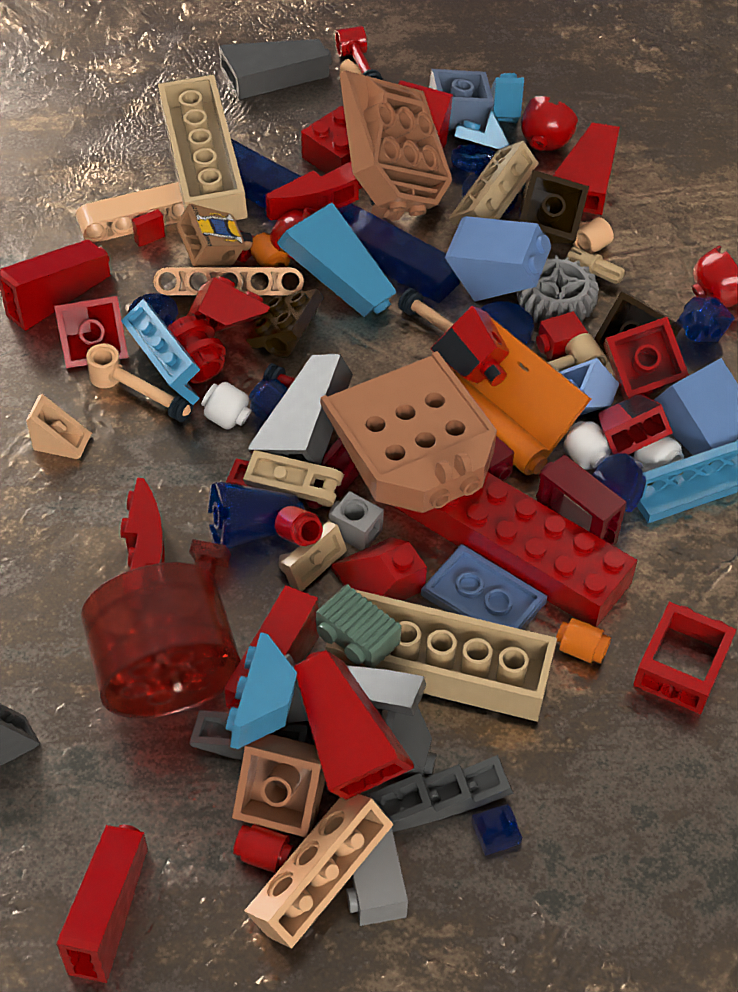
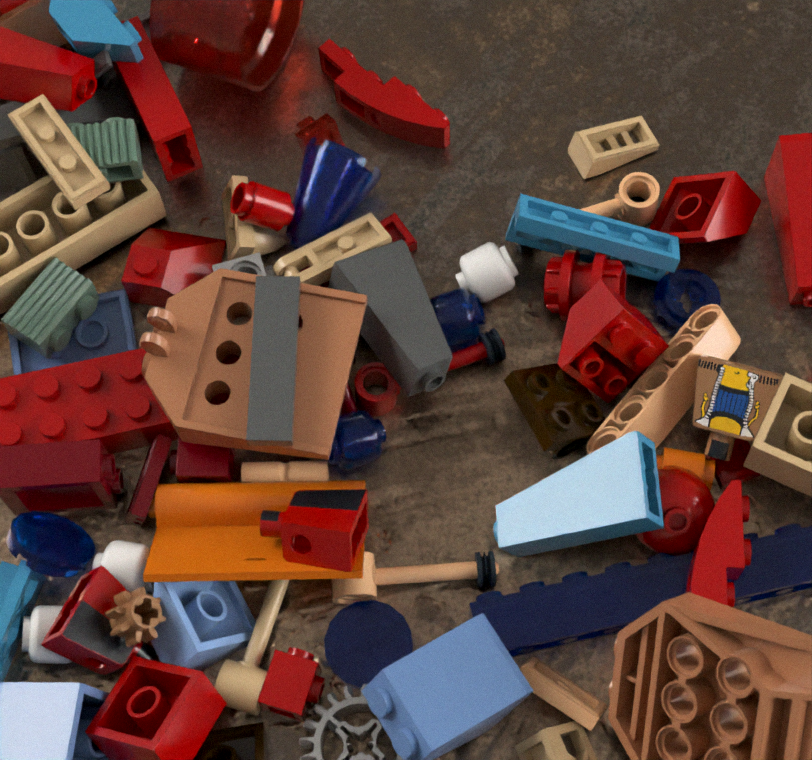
camera: 135 degrees right, 15 degrees up
light nougat slope [26,394,92,459] -> none
none -> sand green brick [1,257,99,359]
none -> tan tile [8,94,110,210]
none -> medium nougat gear [105,587,166,647]
none -> dark red tile [125,434,173,527]
none -> dark grey tile [246,276,301,446]
none -> light nougat tile [520,656,608,731]
none -> tan slope [568,115,660,179]

